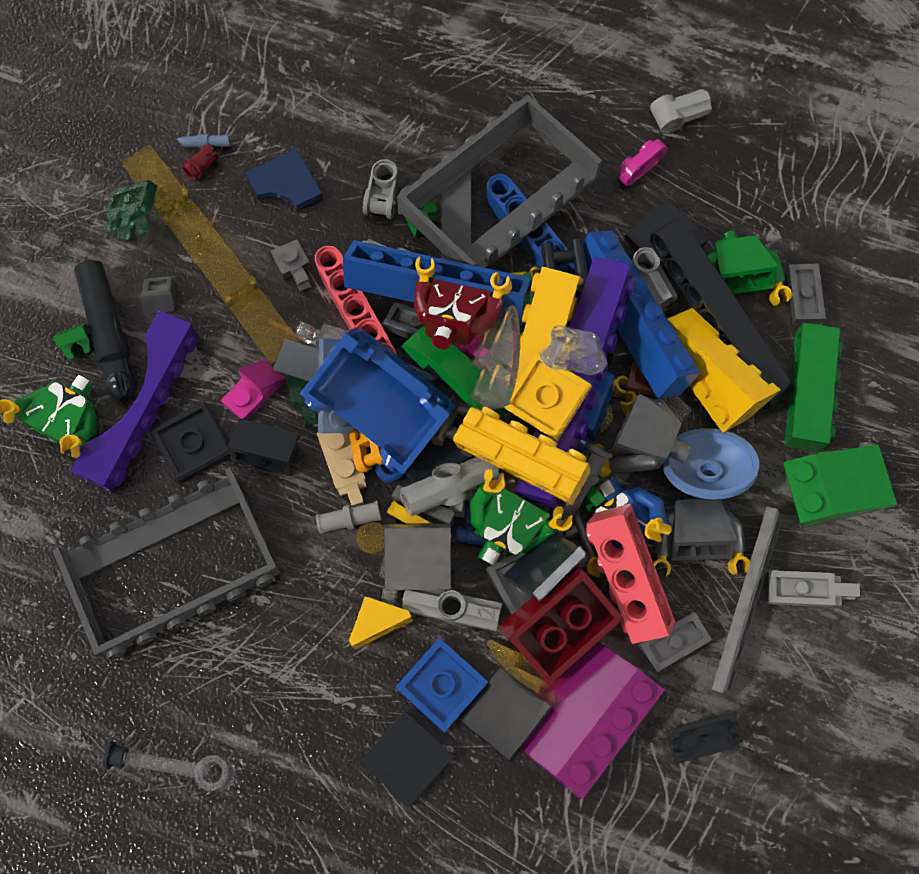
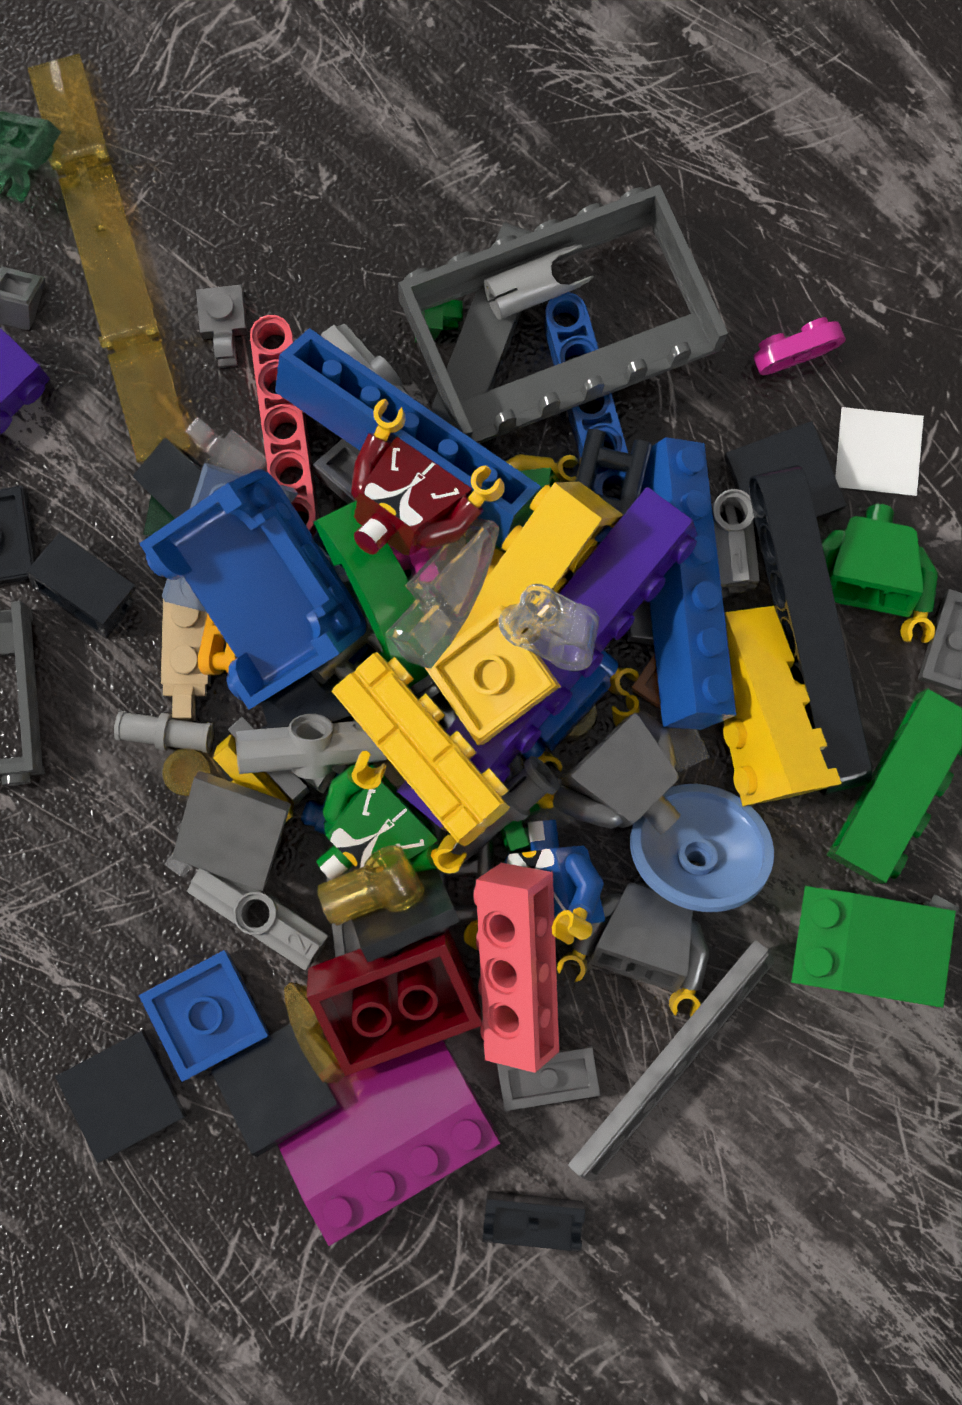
camera: 20 degrees right, 10 degrees up
sand blue piece [176,134,232,149] -> none
dark red pin [182,144,219,180] -> none
dark pink slope [221,359,286,420] -> none
dark blue tile [245,148,323,210] -> none
yellow slope [349,596,413,650] -> none
light grey piece [363,159,399,219] -> none
light grey piece [650,89,712,134] -> none
light grey hinge [767,570,860,607] -> none
none -> clear yellow piece [318,845,425,926]
none -> light grey piece [483,245,594,320]
none -> white sticker [835,407,924,496]

